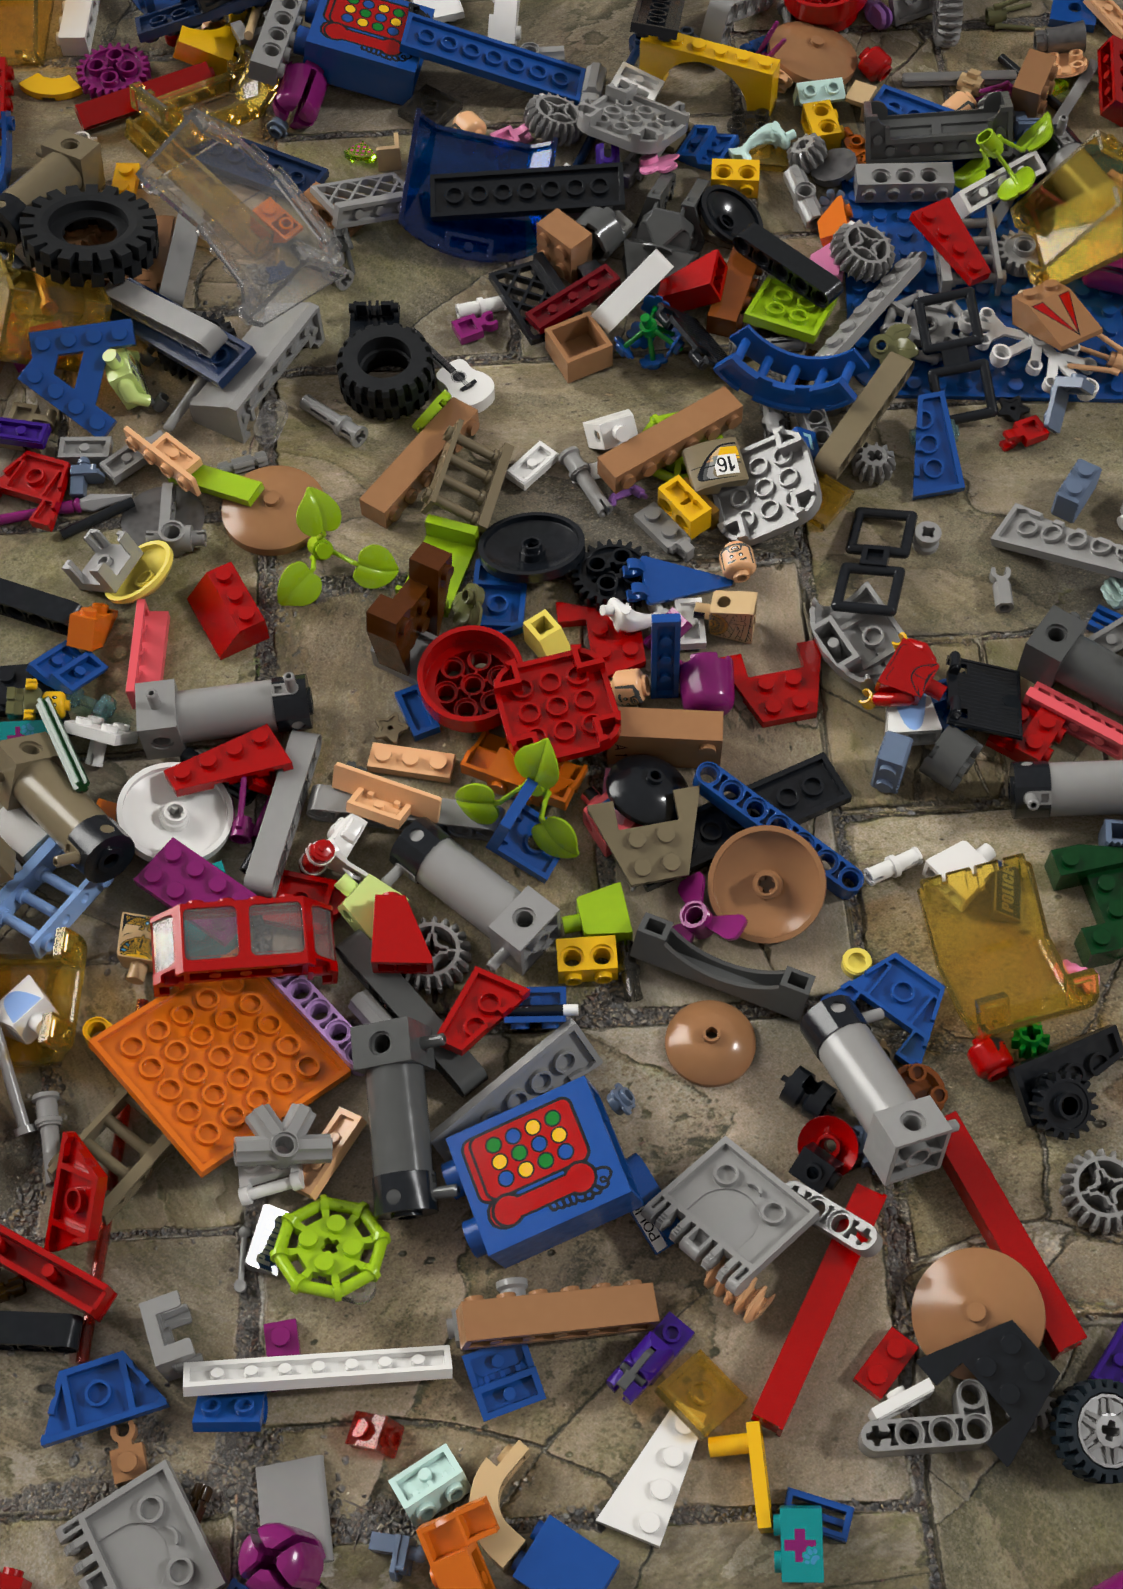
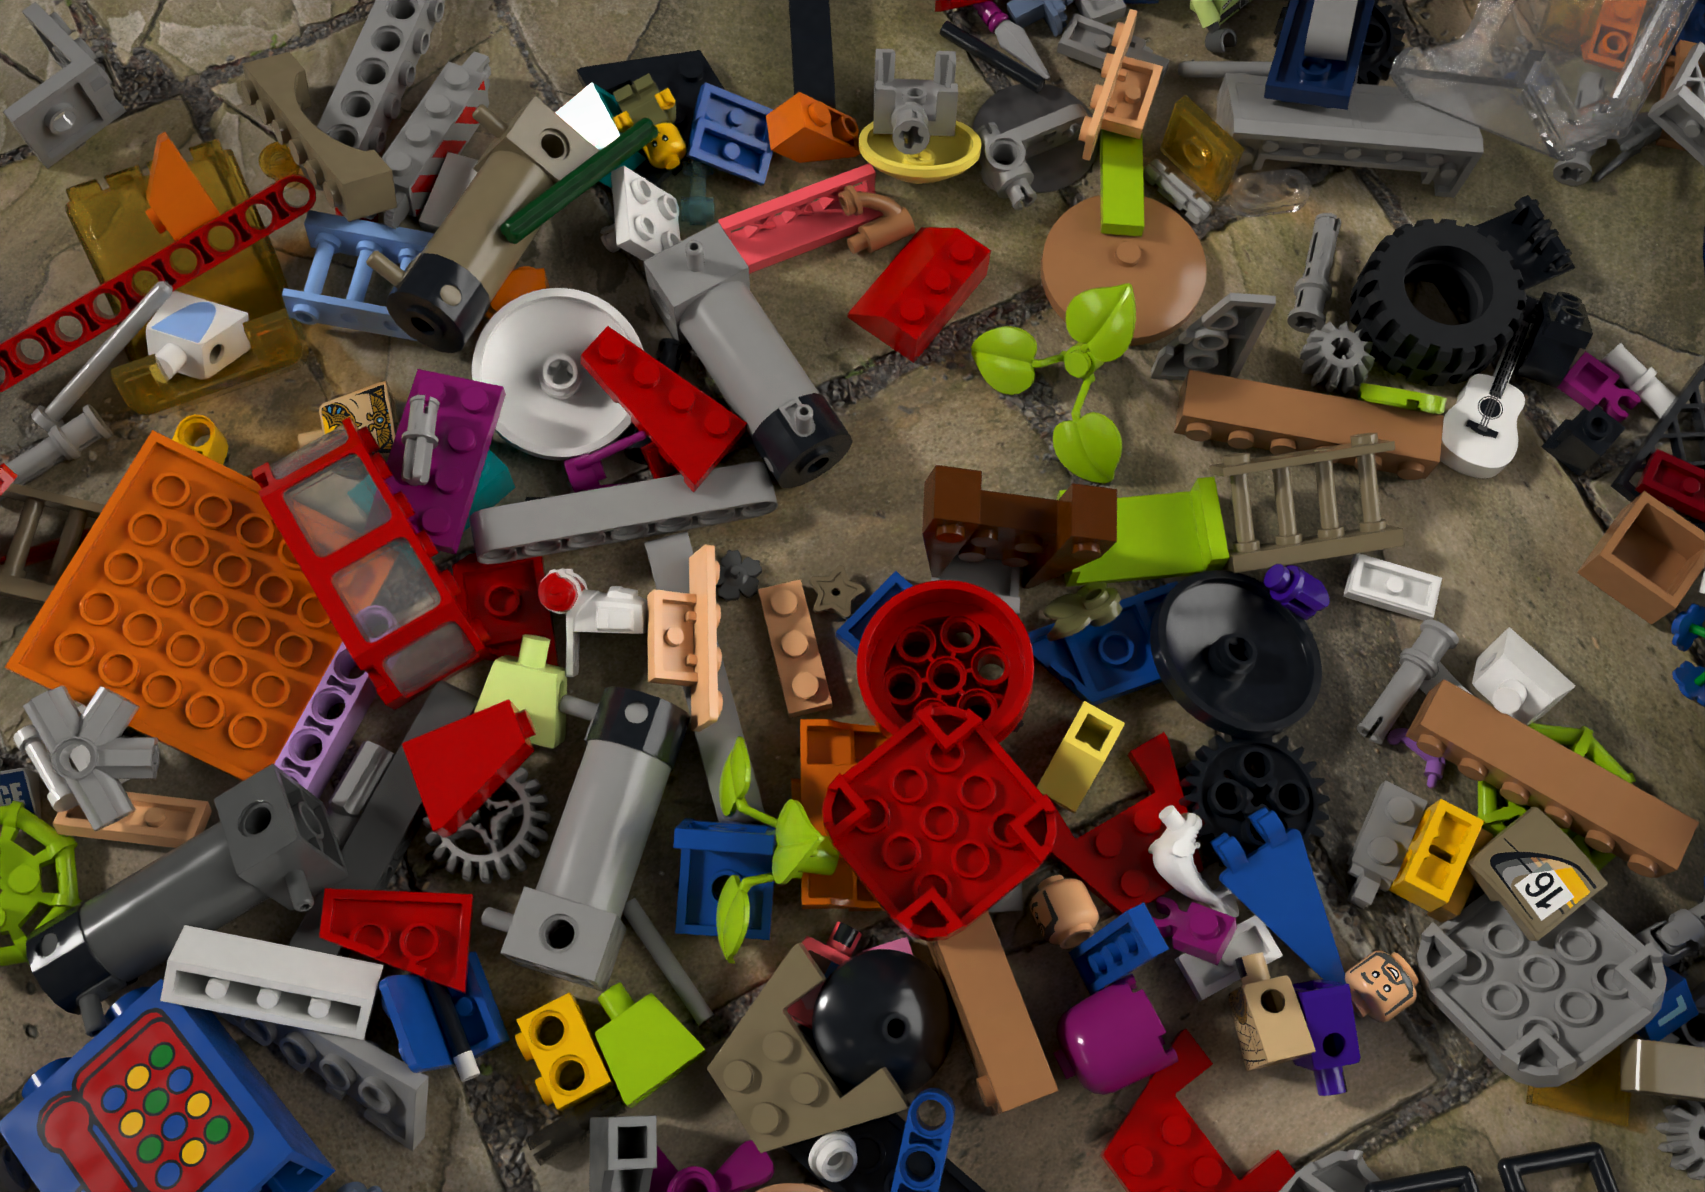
camera: 60 degrees right, 10 degrees up
none -> white brick [160,925,384,1040]
none -> light grey axle [401,395,440,486]
none -> light grey bar [623,898,714,1026]
none -> white plate [808,1131,858,1182]
none -> medium nougat plant [838,185,915,254]
none -> light grey bush [891,102,930,155]
none -> light grey wedge [1151,293,1276,381]
none -> clear yellow tile [1160,95,1244,202]
none -> dark purple arm [1264,564,1330,620]
none -> dark purple torso [1292,979,1361,1096]
none -> light grey gear [1300,321,1375,395]
none -> black pin [1514,291,1593,388]
none -> black window [1541,405,1626,477]

